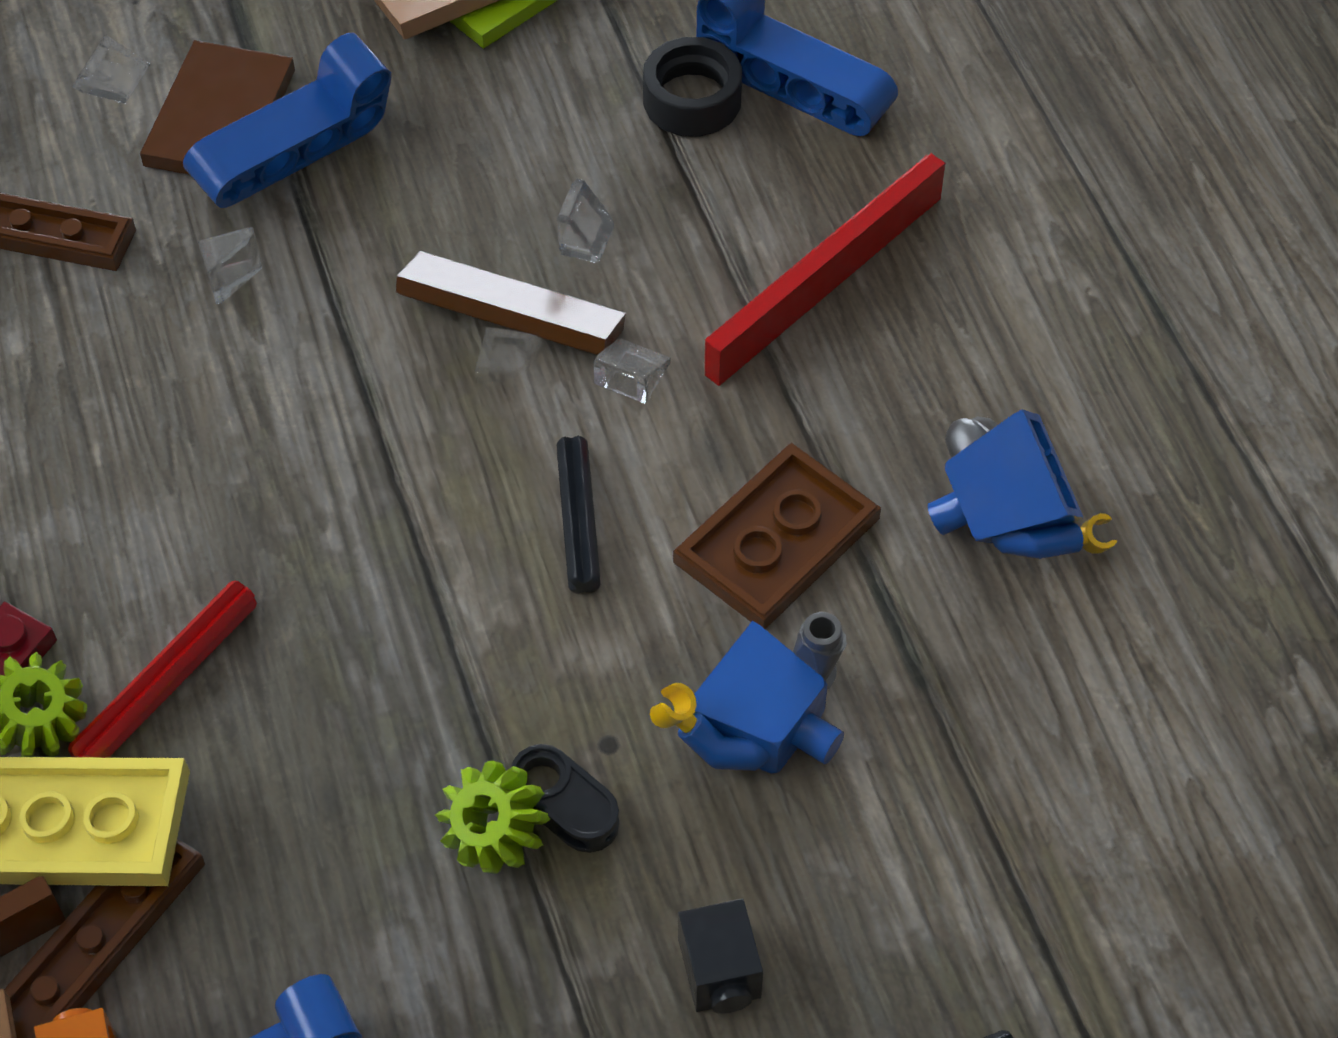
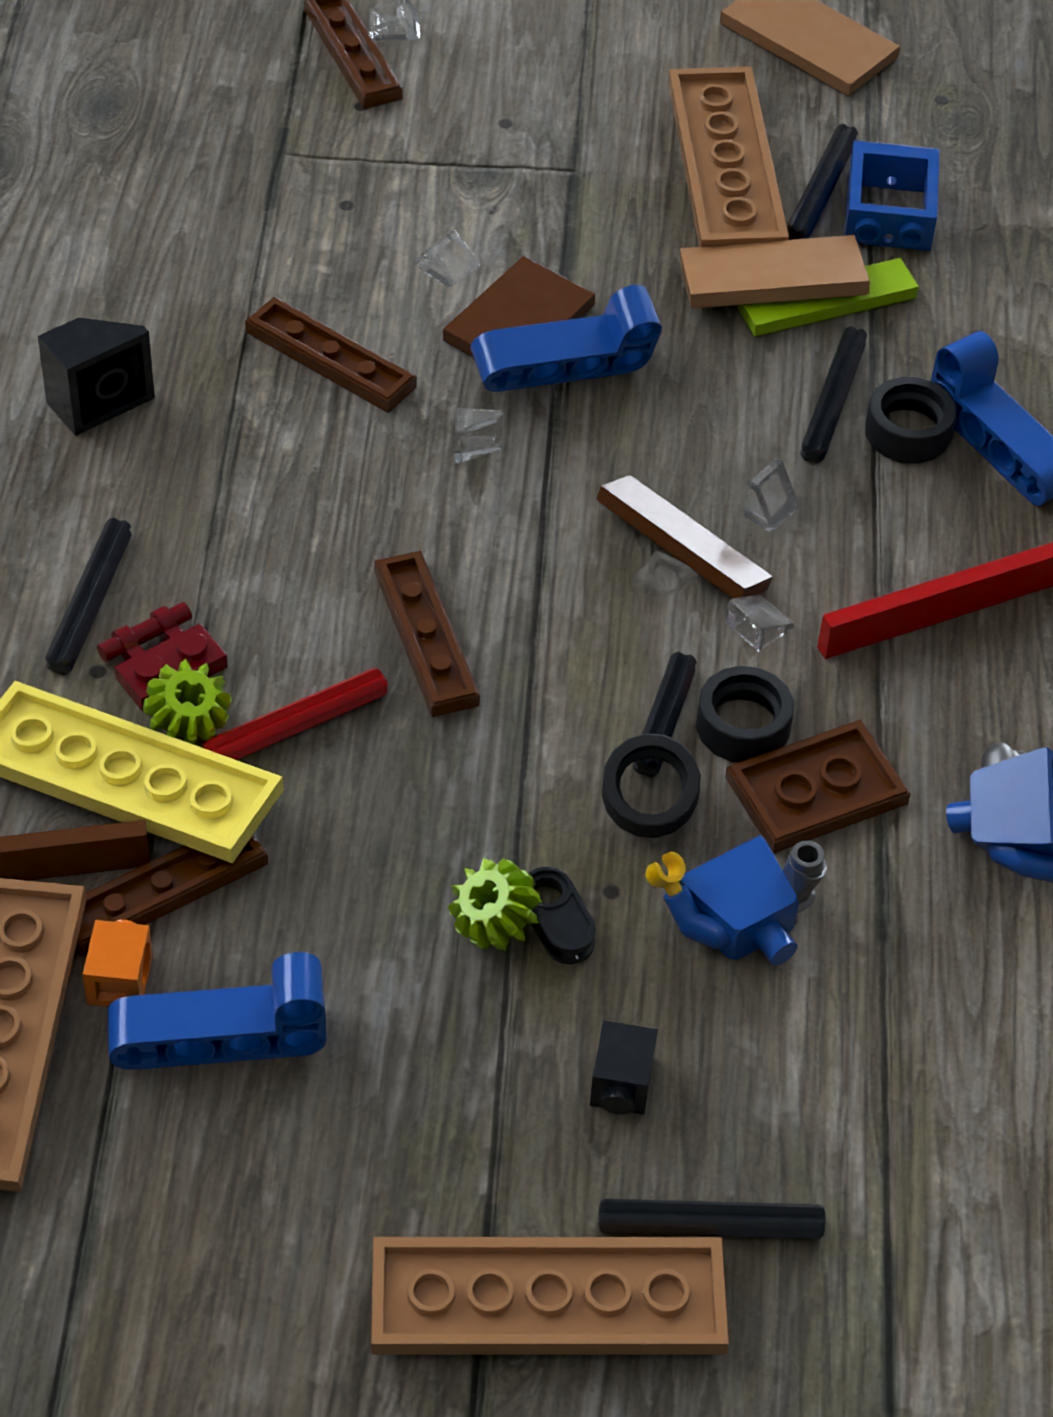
camera: 20 degrees right, 5 degrees down
none -> reddish brown tile [374,550,480,717]
none -> black tyre [601,733,701,838]
none -> black tyre [696,665,794,762]
none -> black axle [800,326,867,463]

